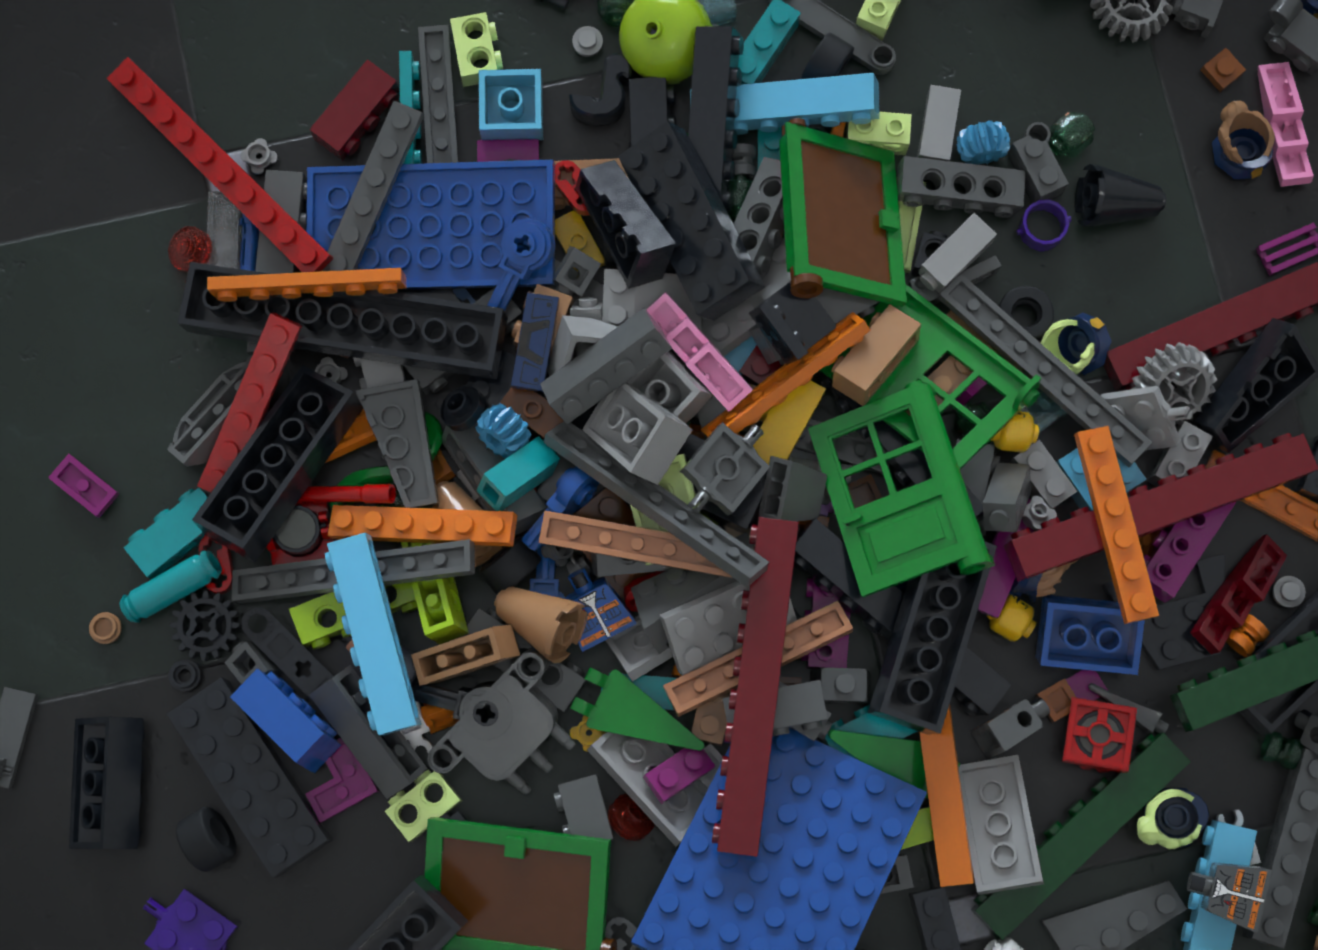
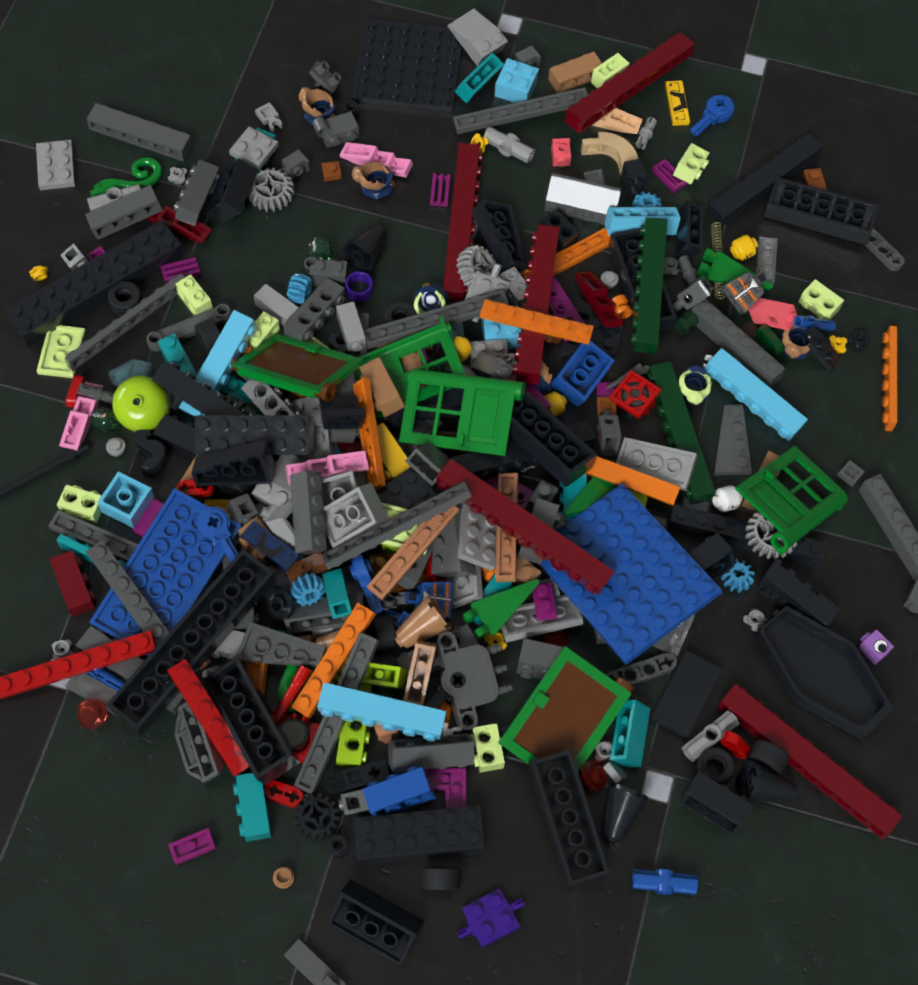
camera: 65 degrees left, 15 degrees down
teal axle [119,550,222,623] -> none
orange plate [207,268,407,302] -> none
dark grey plate [680,423,770,516] -> none
dark grey torso [1187,863,1273,933] -> none

